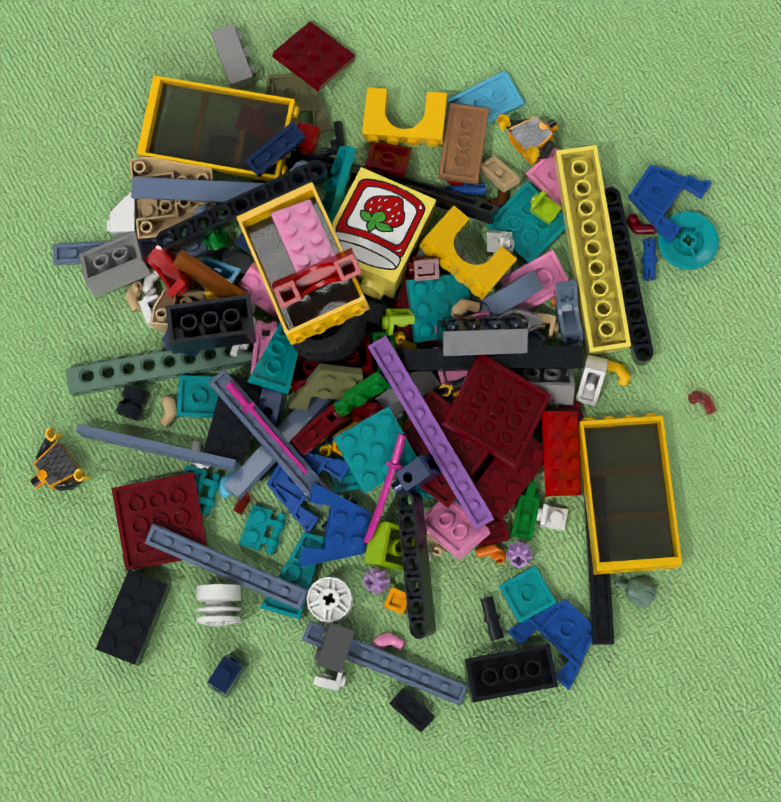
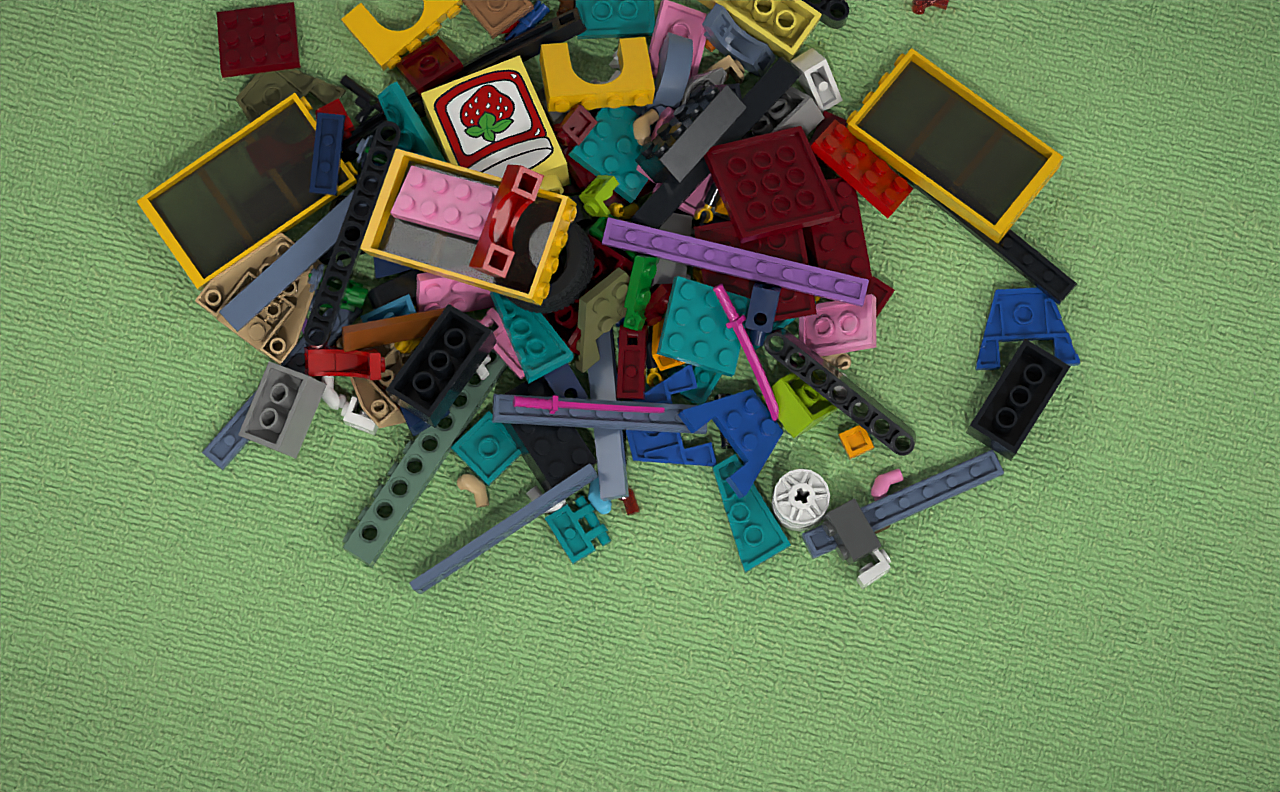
camera: 55 degrees left, 0 degrees up
torso [29,426,90,491] -> none
black brick [96,569,172,666] -> none
white slope [107,192,138,238] -> none
dark red plate [111,472,208,571] -> none
black wheel [115,385,151,421] -> none
tan arm [126,281,143,312] -> none
sand blue tile [145,524,309,610] -> none
white wheel [196,584,241,627] -> none
dark blue torso [207,653,249,699] -> none
light grey brick [211,24,256,90] -> none
teal plate [239,505,286,555] -> none
lavender gear [364,566,390,594] -> none
black plate [389,688,435,733] -> none
orange arm [475,544,506,564] -> none
black pin [480,596,504,641] -> none
white bracket [487,230,514,253] -> none
teal plate [498,566,556,624] -> none
lavender gear [506,541,533,568] -> none
green hinge [511,481,540,541] -> none
white bracket [536,504,568,531] -> none
yellow arm [606,360,631,386] -> none
sand green piece [614,577,656,609] -> none

